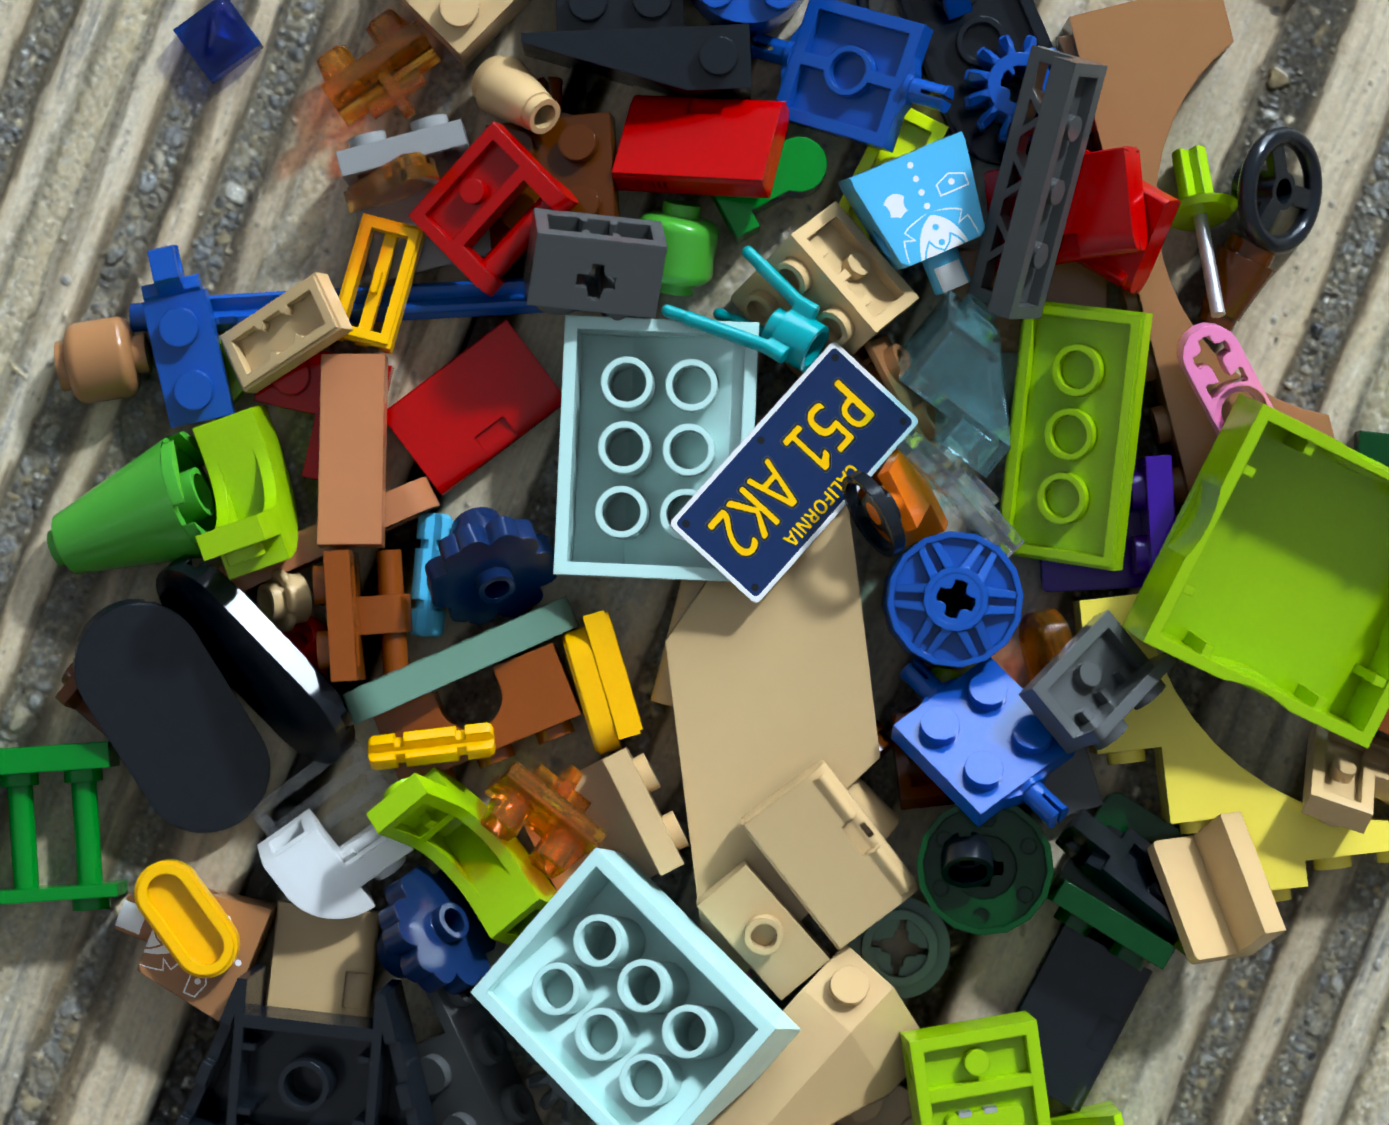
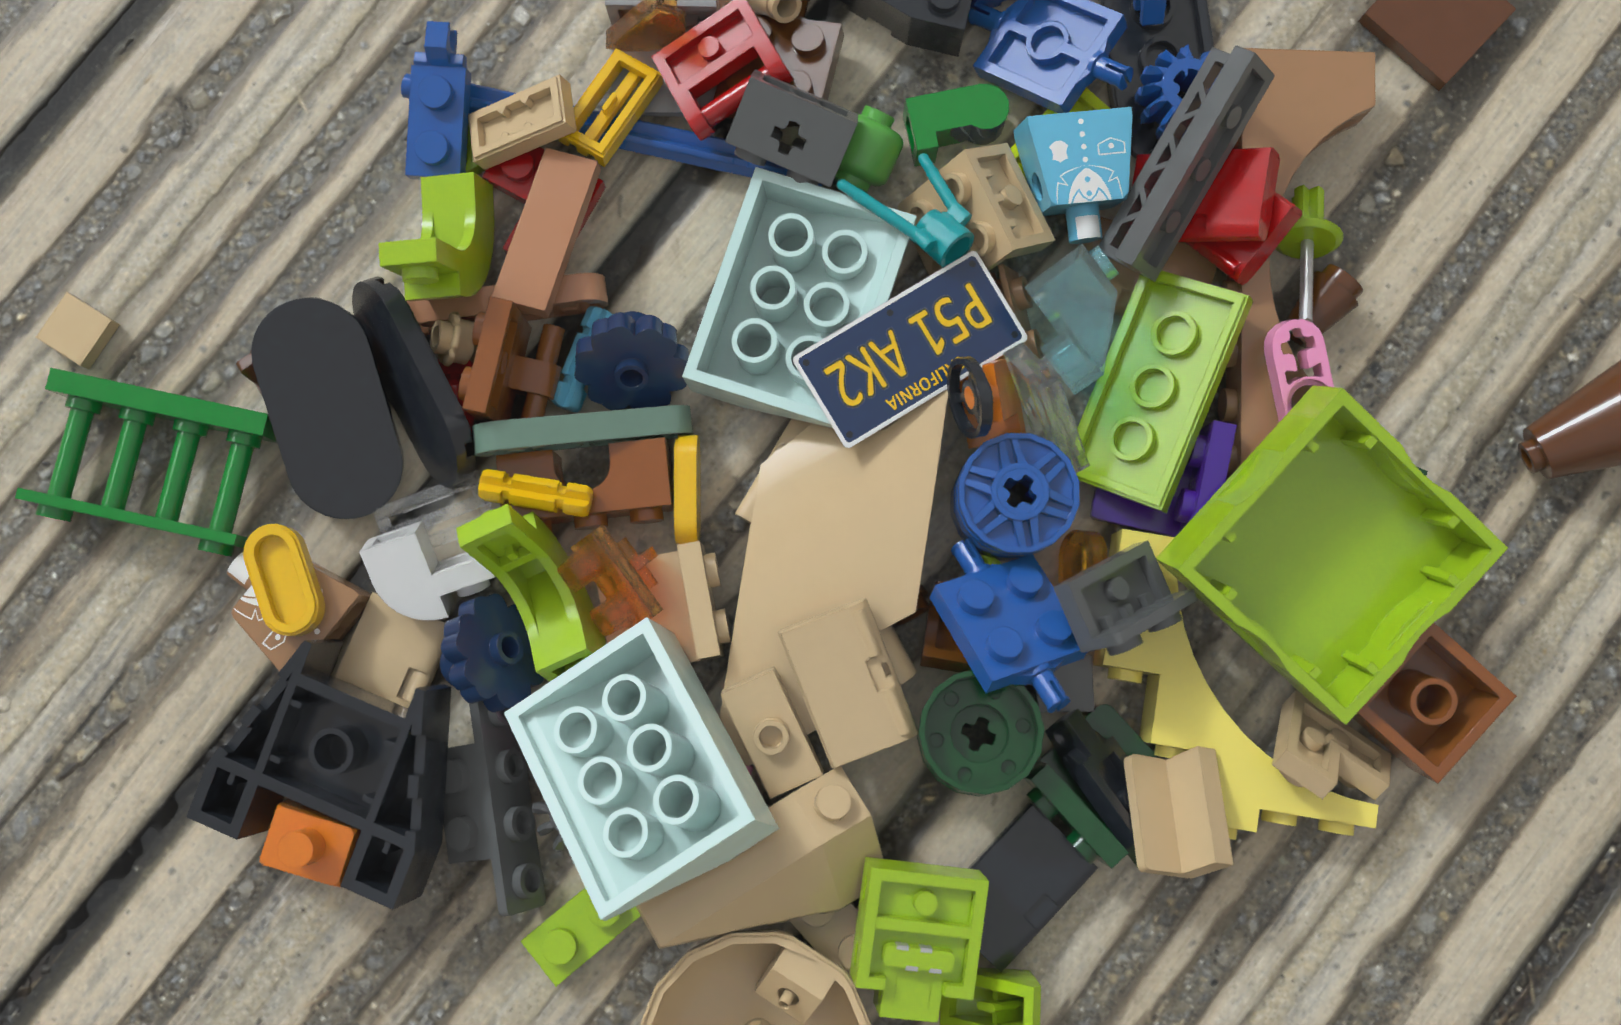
camera: 15 degrees right, 5 degrees down
bright green cone [47,431,217,574] -> none
medium nougat head [54,316,152,404] -> none
red piece [387,320,562,496] -> none
yellow tile [582,610,644,740] -> none
red piece [611,95,789,198] -> none
sand green gear [848,897,950,999] -> none
black hinge [941,832,994,888] -> none
black piece [1231,126,1322,255] -> none

